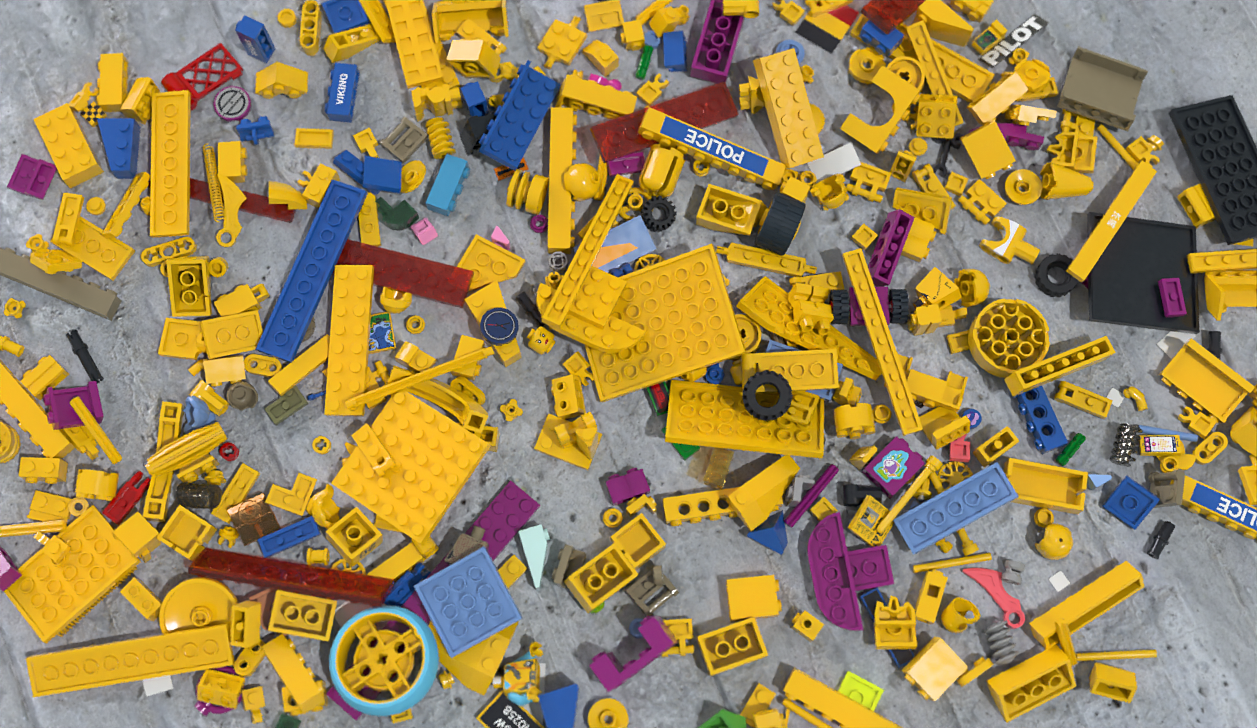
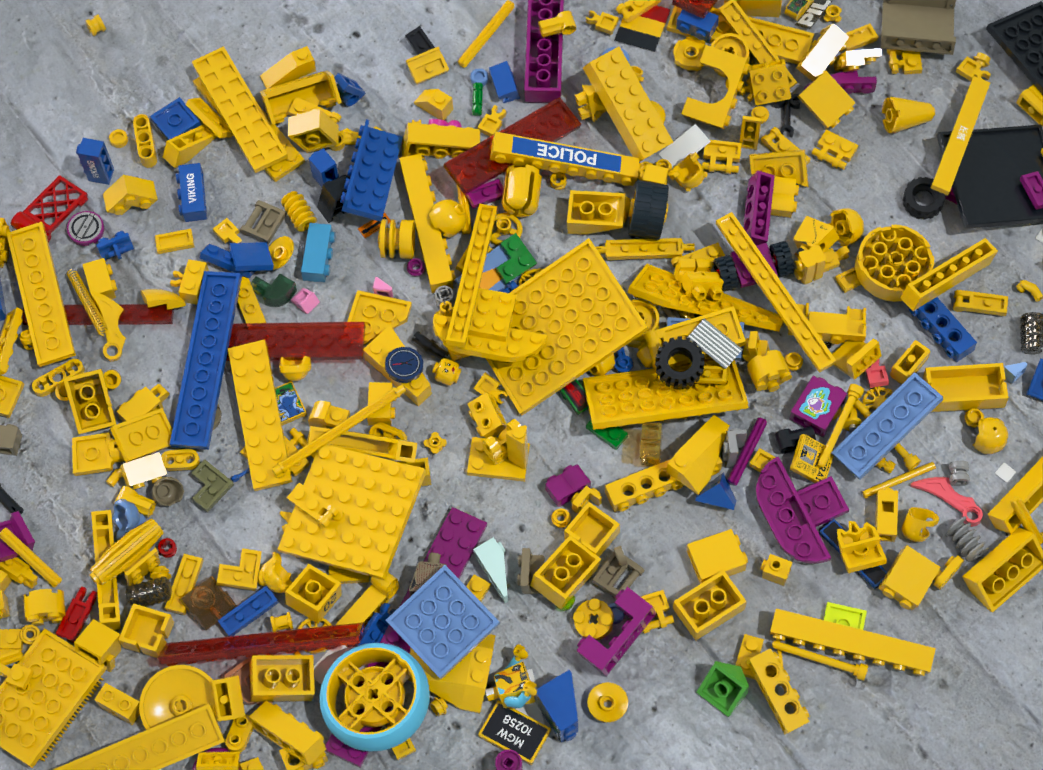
camera: 10 degrees left, 10 degrees down
yellow plate [218,526,239,548] -> none
yellow tile [268,334,330,396] -> none
yellow bush [312,436,331,454] -> none
yellow plate [406,315,425,334] -> none
yellow hips [411,84,462,122] -> none
yellow arm [488,94,504,107] -> none
yellow plate [537,16,587,70] -> none
yellow brick [620,20,645,51] -> none
black tyre [641,196,677,232] -> none
yellow brick [649,5,690,38] -> none
yellow slope [849,446,877,470] -> none
yellow plate [851,223,878,250] -> none
yellow tile [944,171,969,197] -> none
blue tile [961,409,982,429] -> none
yellow connector [979,216,1040,264] -> none
yellow dish [1005,169,1042,205] -> none
yellow tile [1014,59,1051,92] -> none
yellow plate [1047,132,1098,174] -> none
green axle [1056,433,1086,466] -> none
yellow bar [1097,124,1138,170] -> none
white sticker [1106,388,1125,407] -> none
none -> blue plate [334,73,366,106]
none -> green plate [495,233,537,285]
none -> yellow plate [573,598,614,640]
none -> light grey sticker [687,319,743,369]

